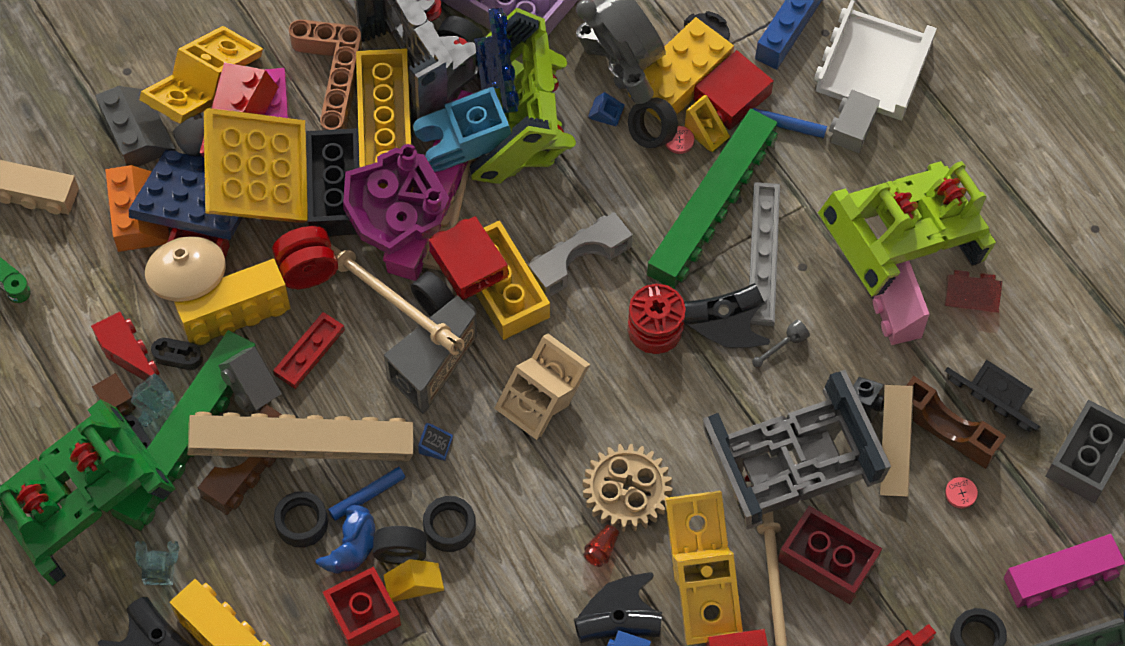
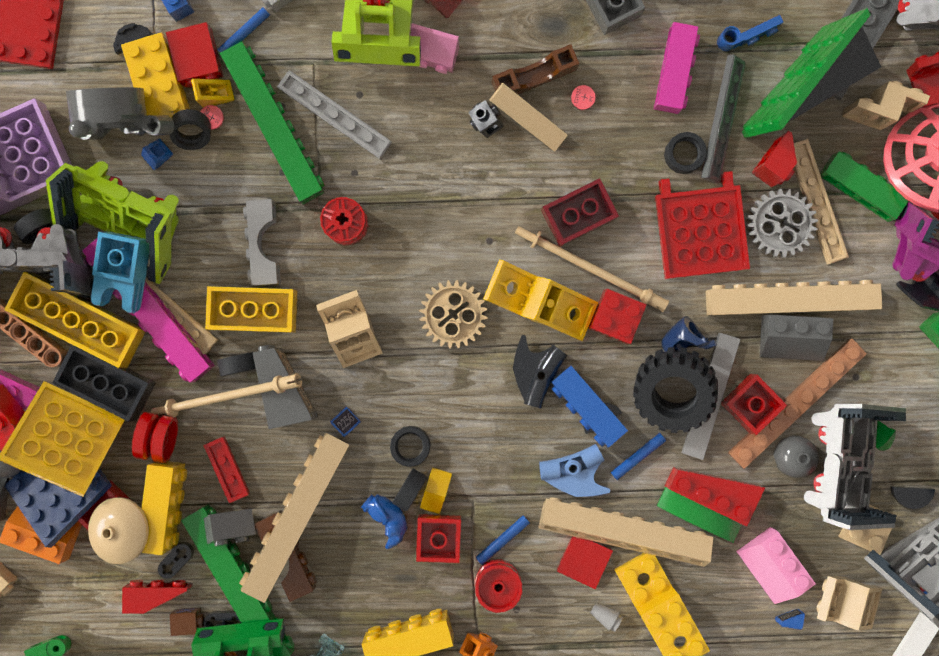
camera: 60 degrees left, 25 degrees up
clear light blue piece [131,373,175,427] -> none
black tyre [274,491,328,548] -> none
blue piece [328,466,406,521] -> none
magenta brick [343,144,449,254] -> none
red brick [429,216,508,300] -> none
clear blue bracket [474,8,519,113] -> none
clear red cone [583,525,619,567] -> none
black pin [684,283,770,348] -> none
flat silver container [703,370,891,529] -> none
dark grey hinge [752,319,810,367] -> none
black bracket [945,359,1041,432] -> none

